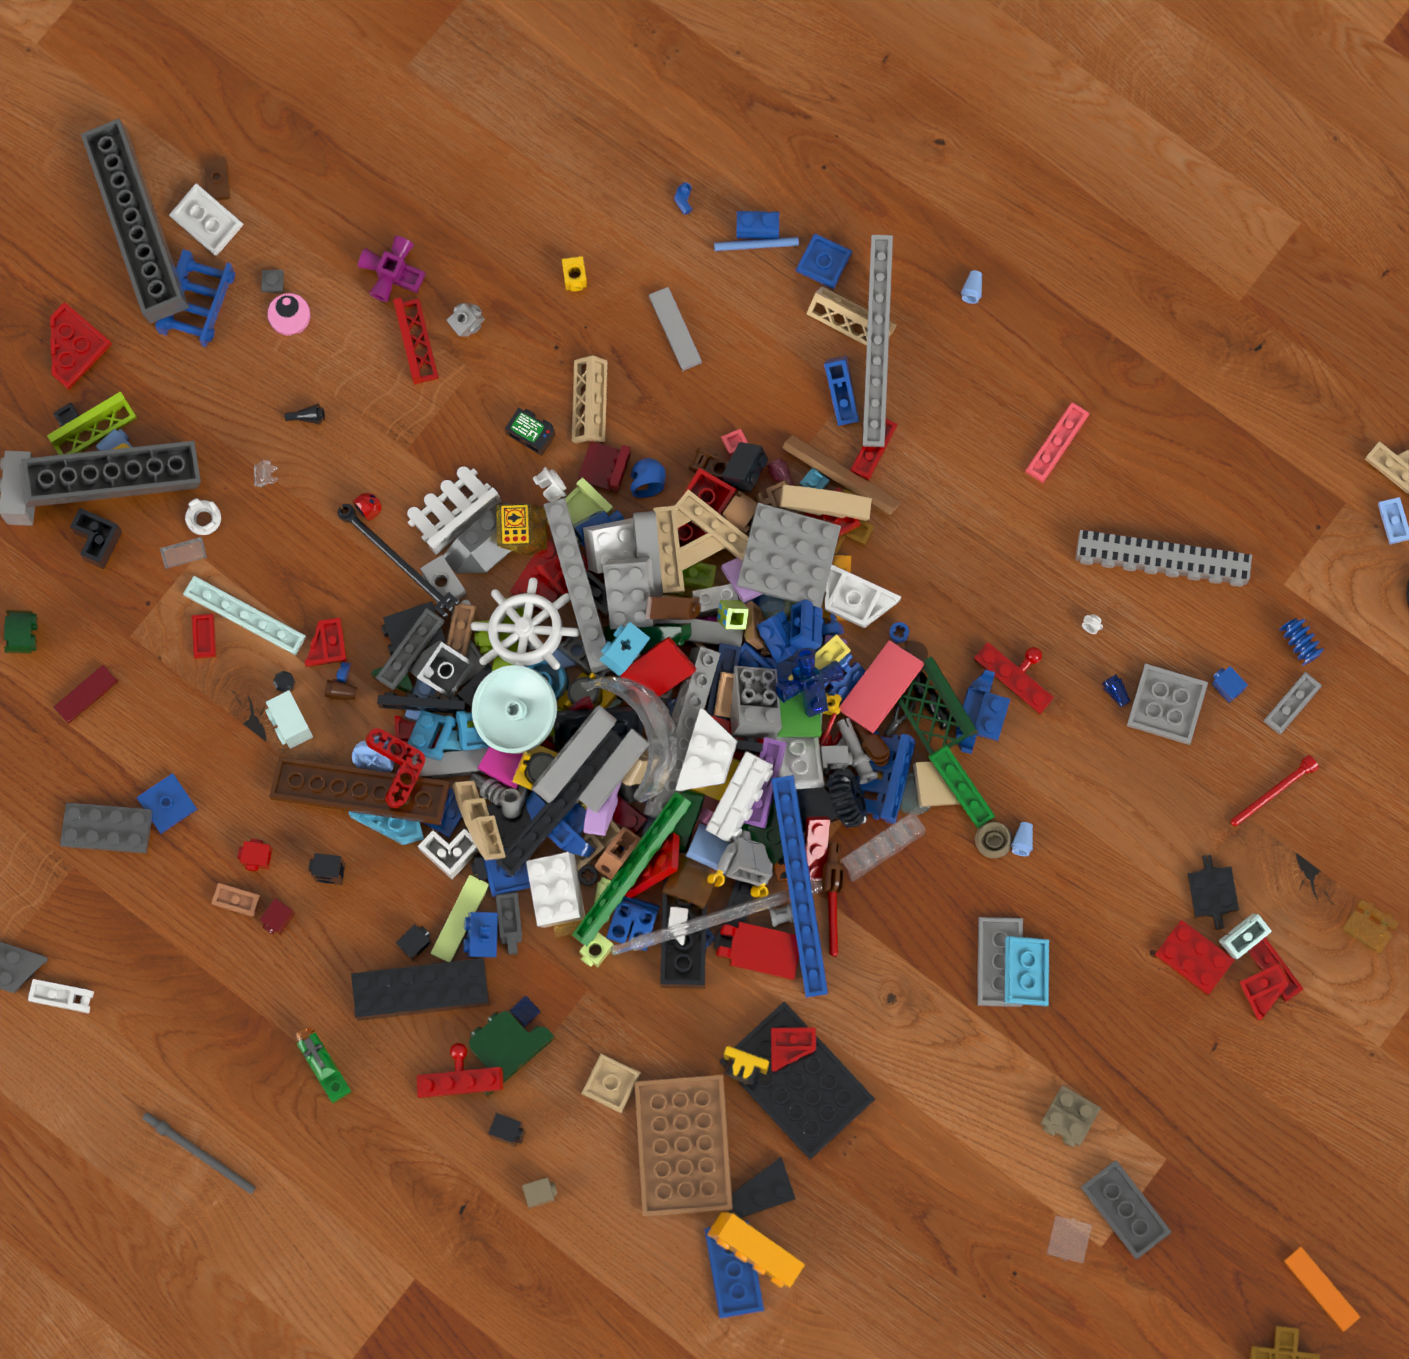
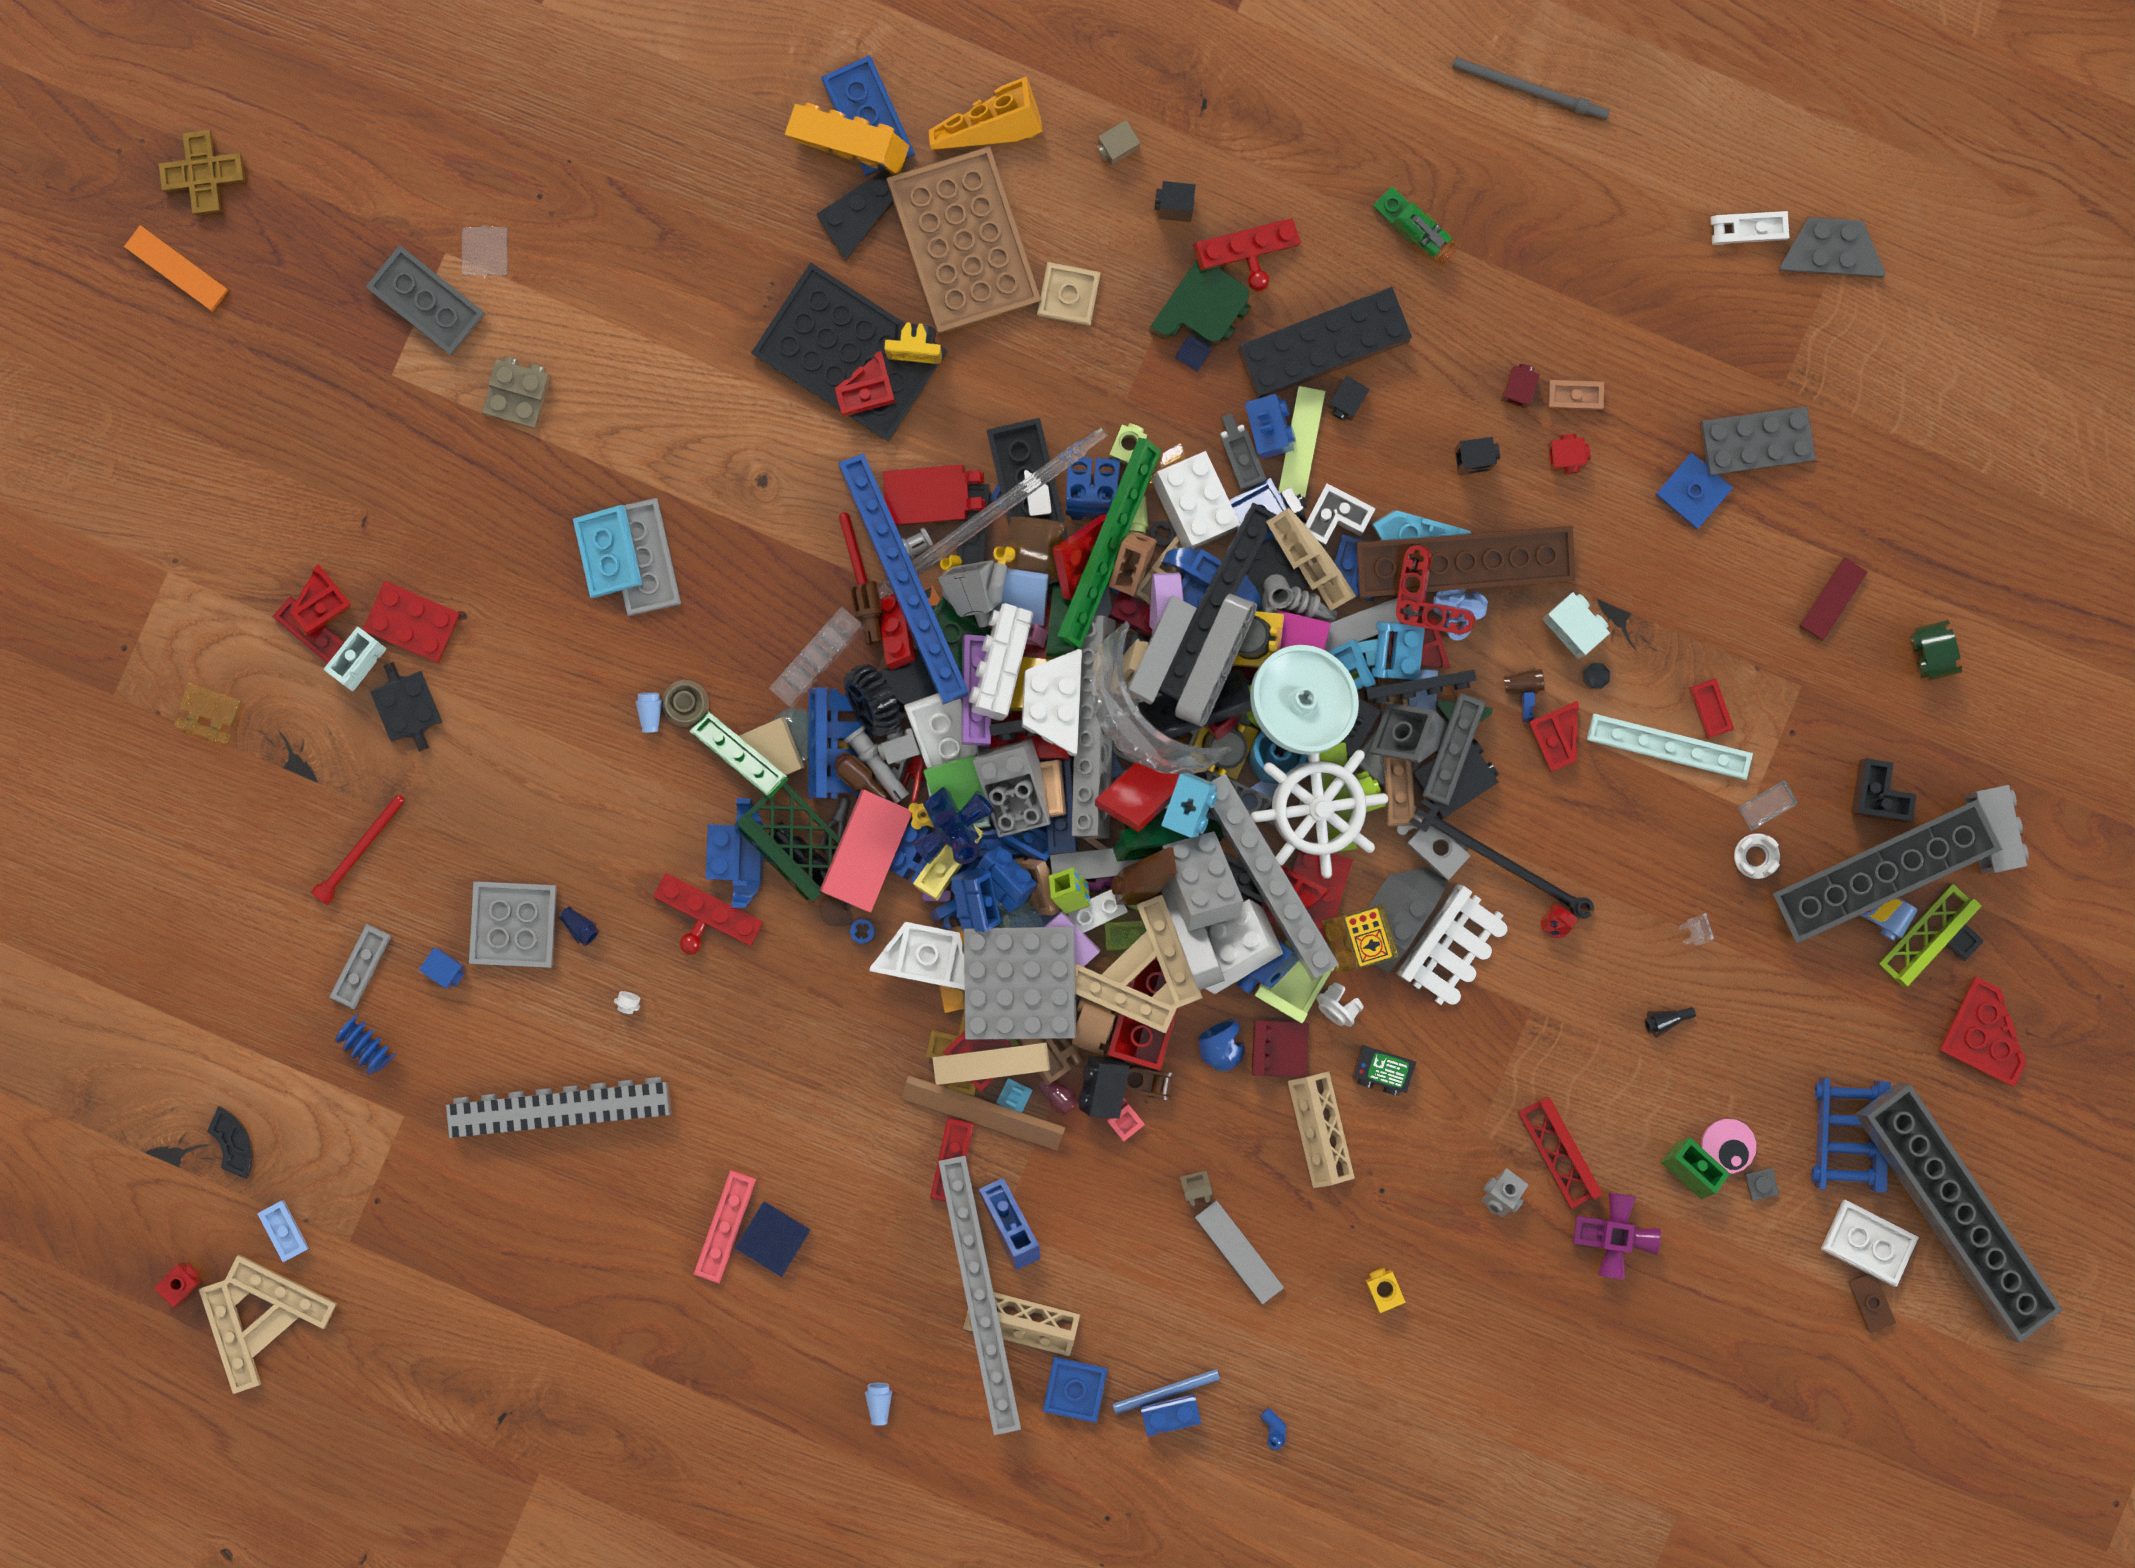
camera: 160 degrees right, 10 degrees up
none -> clear blue plate [735,1201,811,1277]
none -> light orange wedge [929,76,1043,150]
none -> dark tan tile [1180,1170,1213,1206]
none -> green brick [1661,1137,1730,1199]

